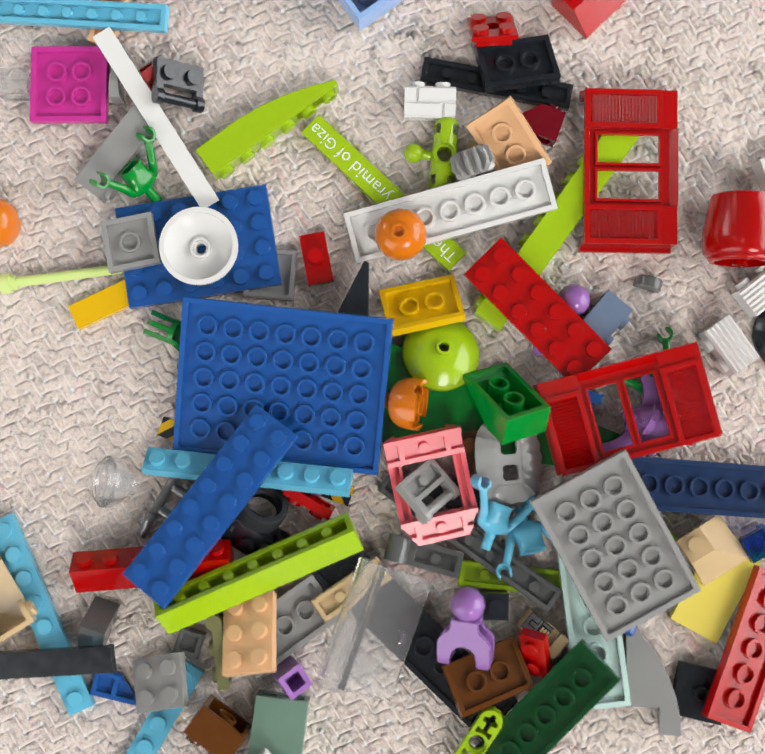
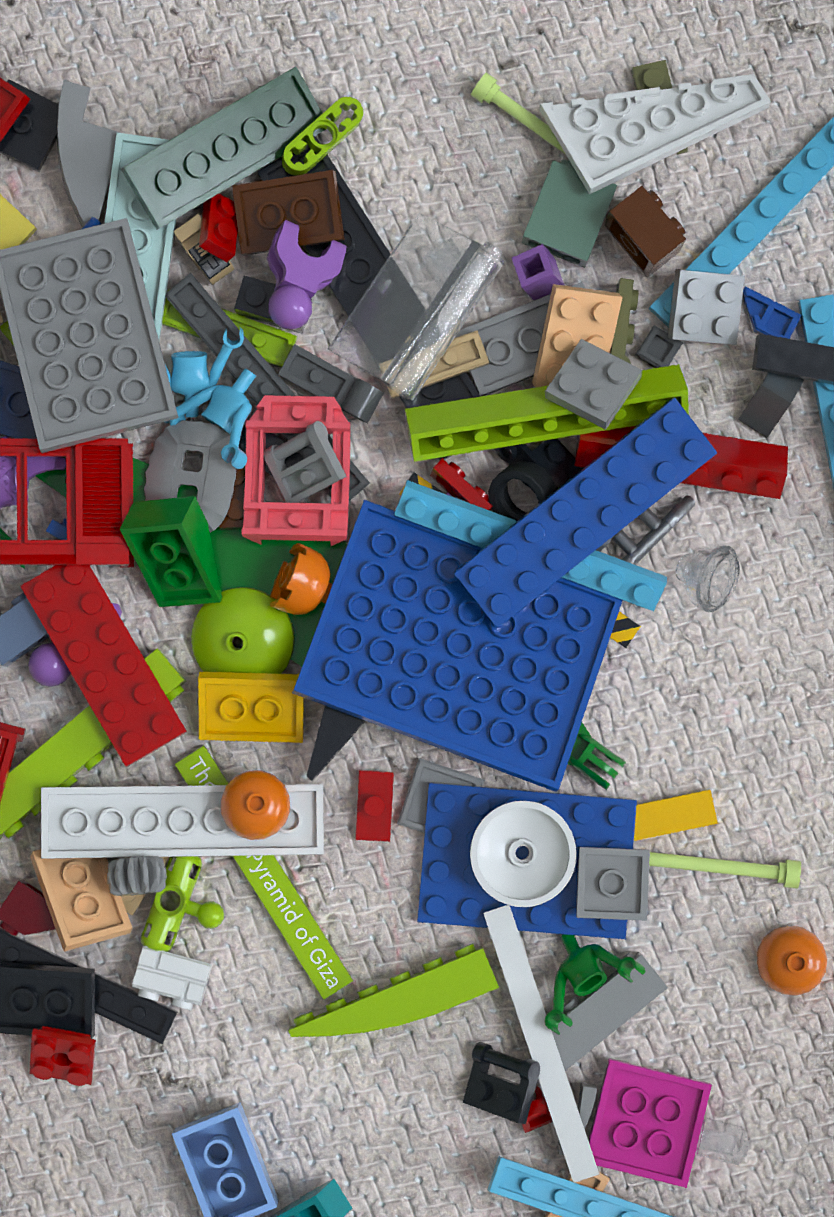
camera: 170 degrees left, 0 degrees up
none -> light grey plate [545,339,642,430]

